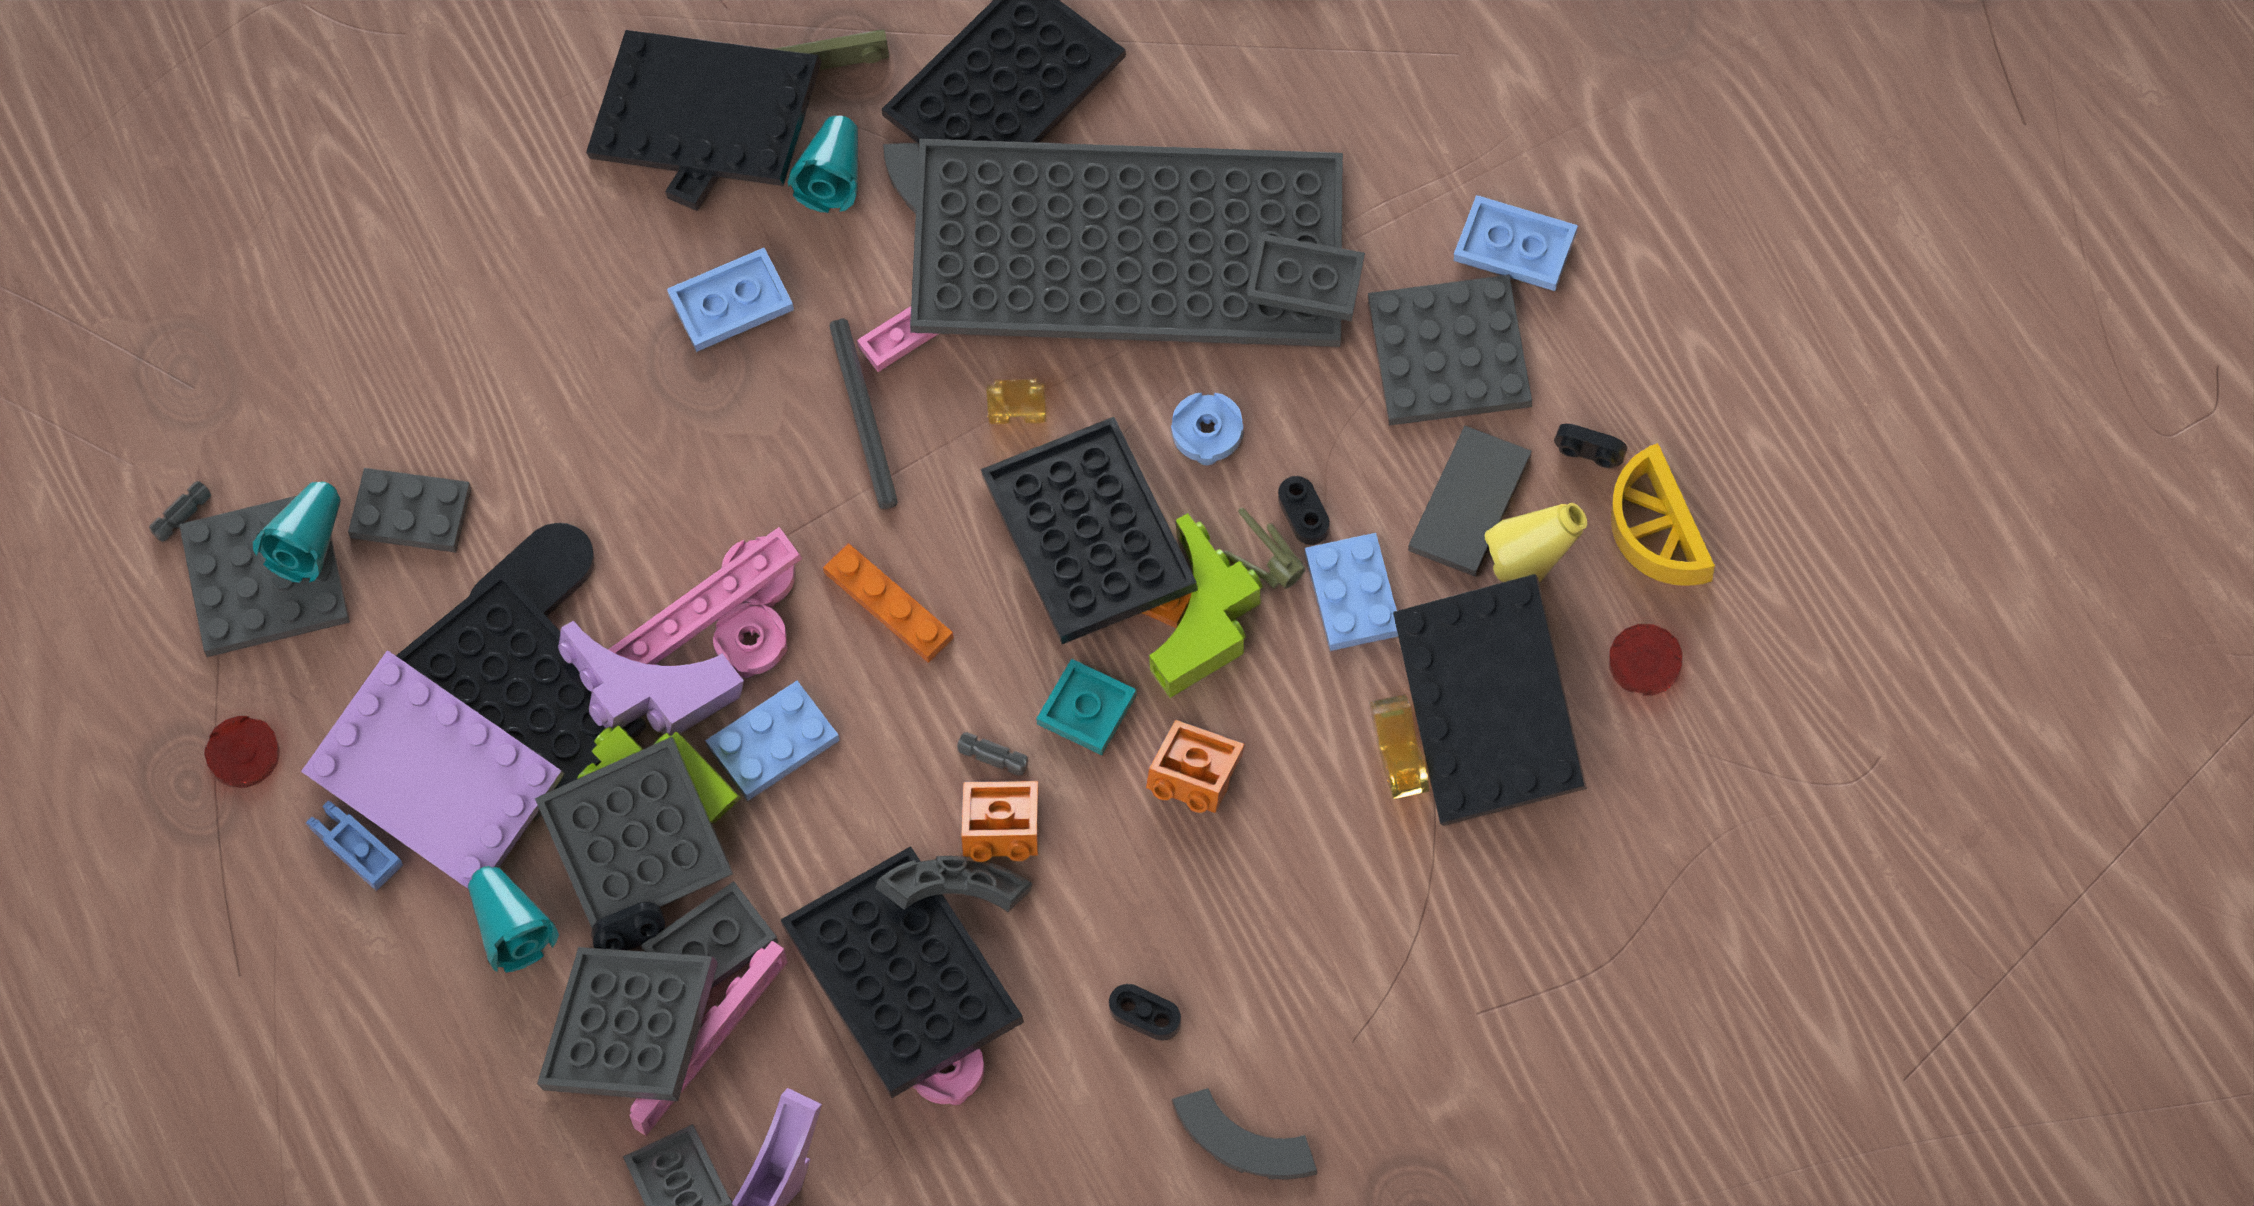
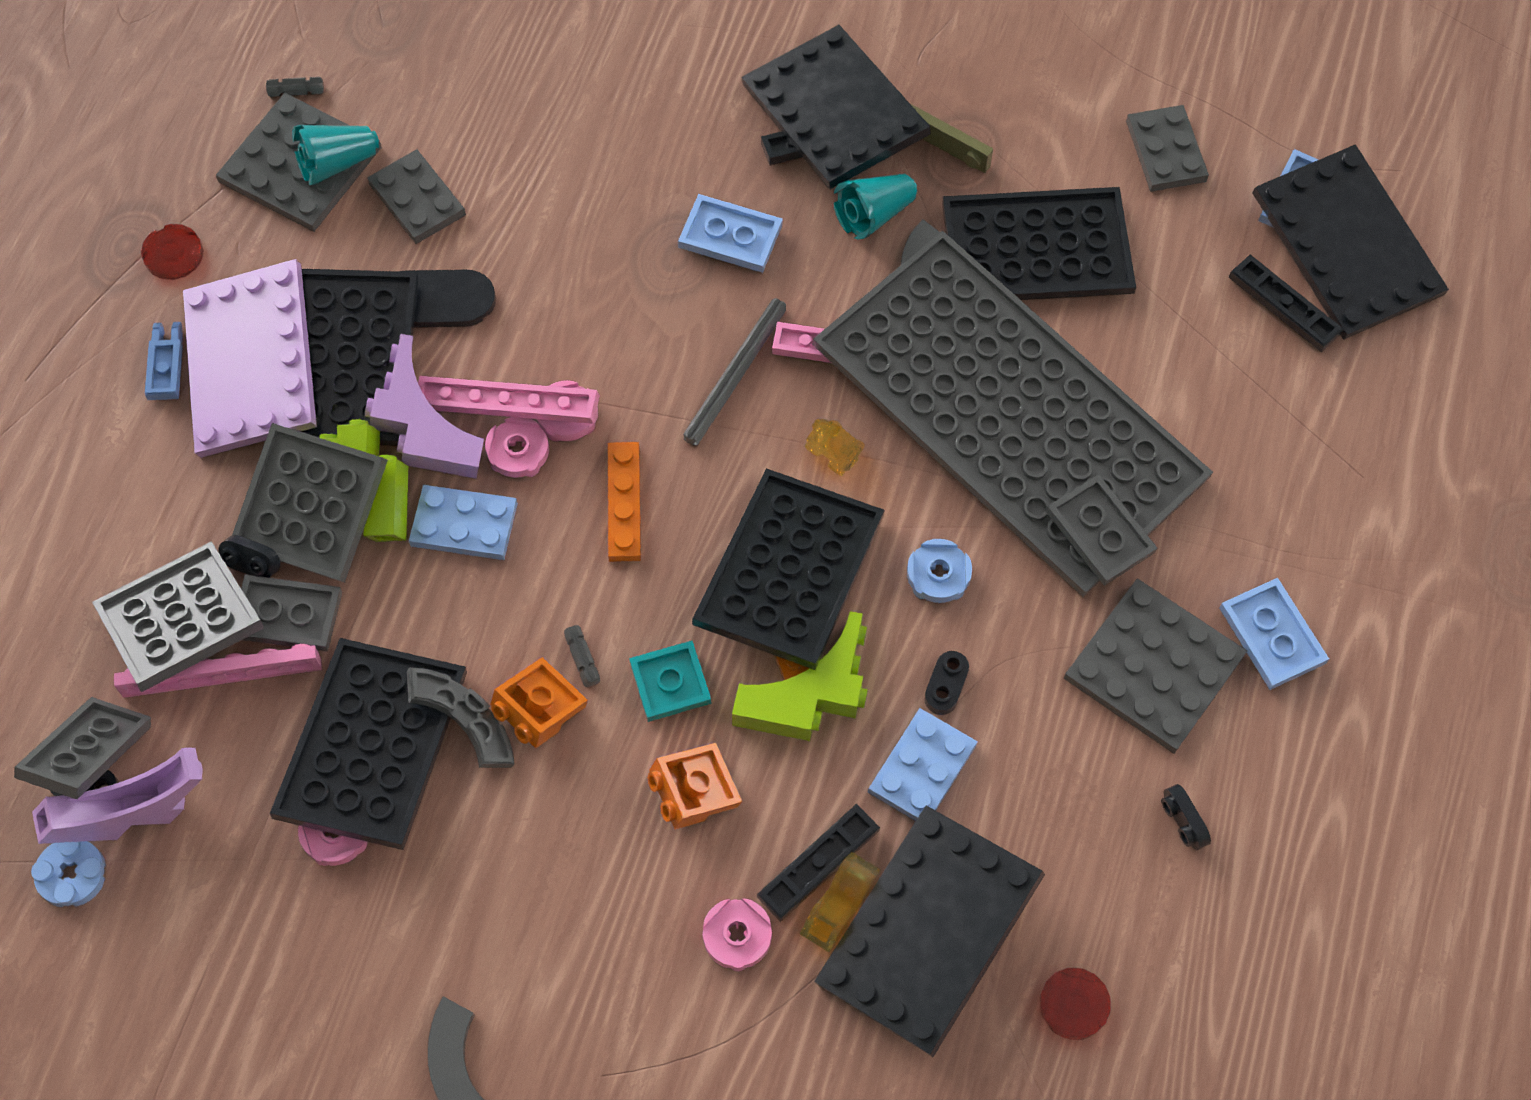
camera: 40 degrees right, 0 degrees up
teal cone [468,866,559,973] -> none
black plate [1109,984,1181,1041] -> none
olive plant [1223,508,1305,589] -> none
dark grey tile [1408,425,1532,577] -> none
light yellow cone [1484,503,1587,582] -> none
yellow window [1611,443,1715,586] -> none
none -> bright pink plate [702,898,772,971]
none -> black plate [757,803,880,922]

